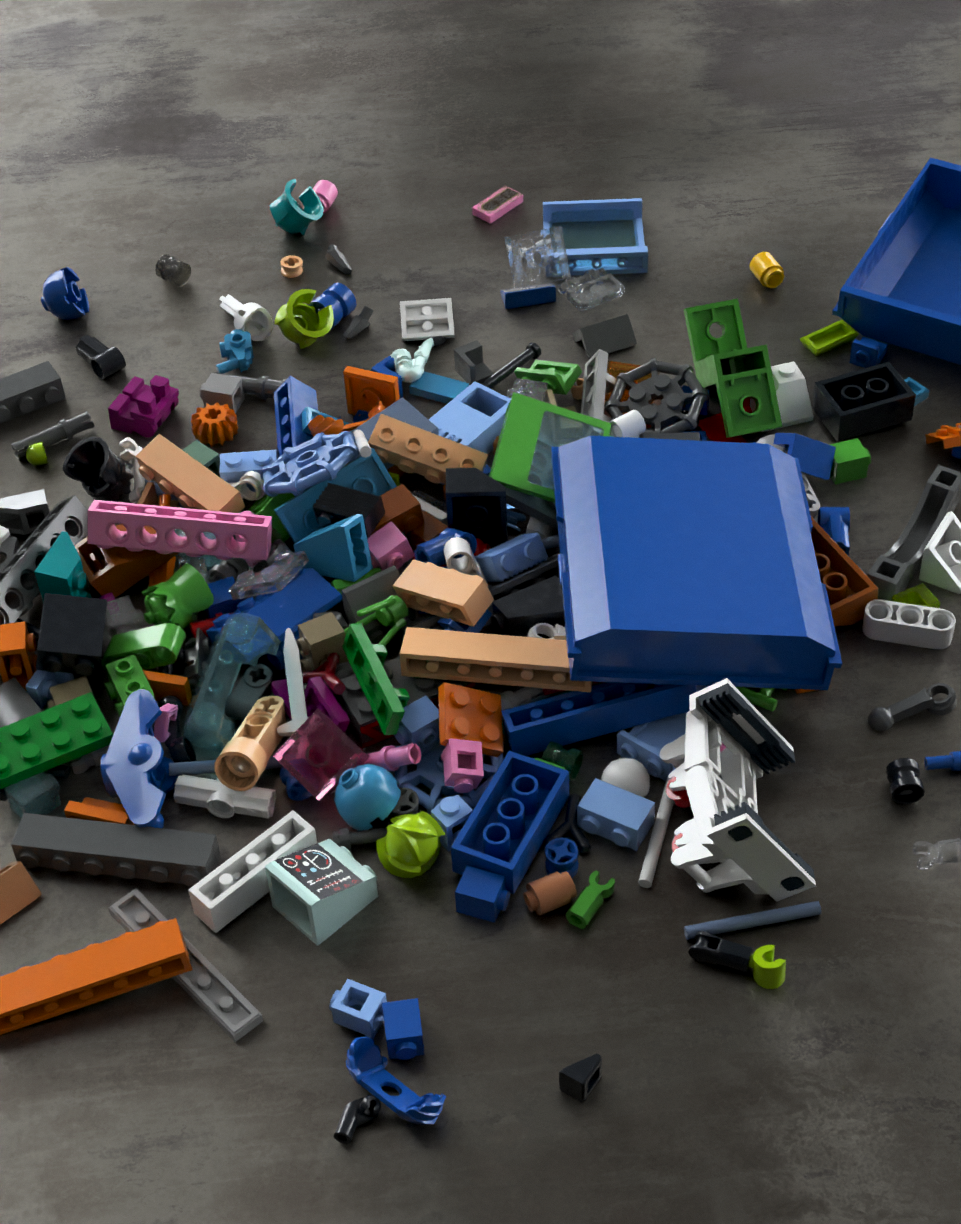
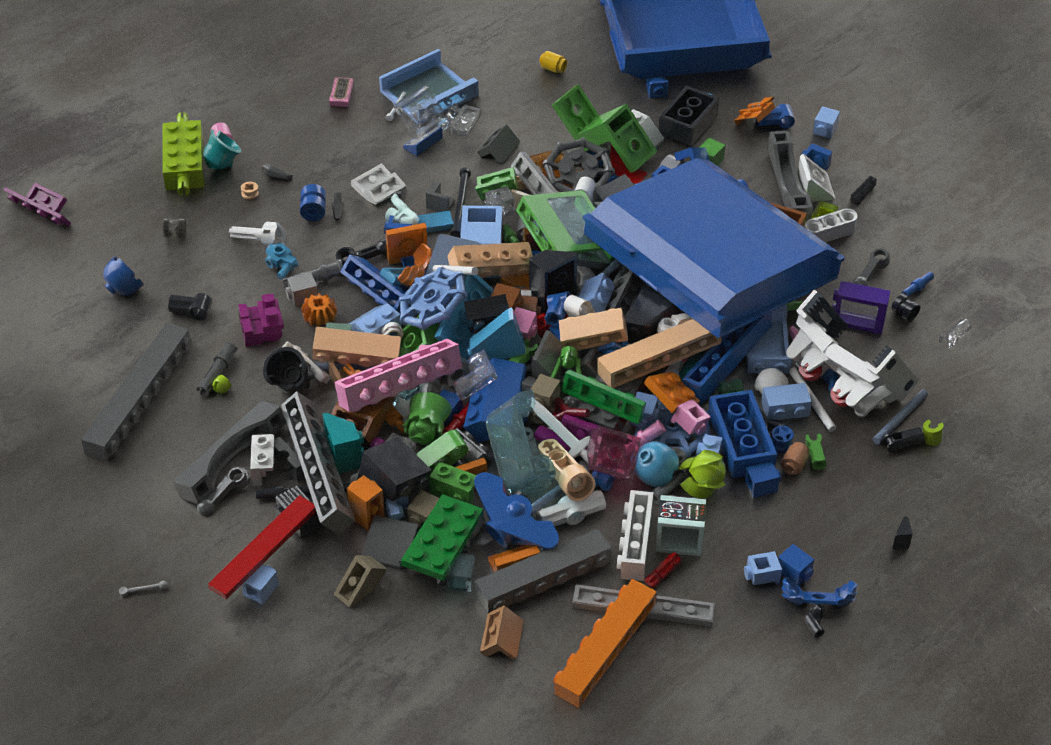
camera: 40 degrees left, 0 degrees up
lime helmet [274,289,334,349] -> none
lime tile [800,320,859,356] -> none
none -> bracket [3,183,71,226]
none -> lime brick [162,112,204,196]
none -> black piece [335,239,387,265]
none -> red axle [644,552,681,588]
none -> dark purple window [832,281,891,334]

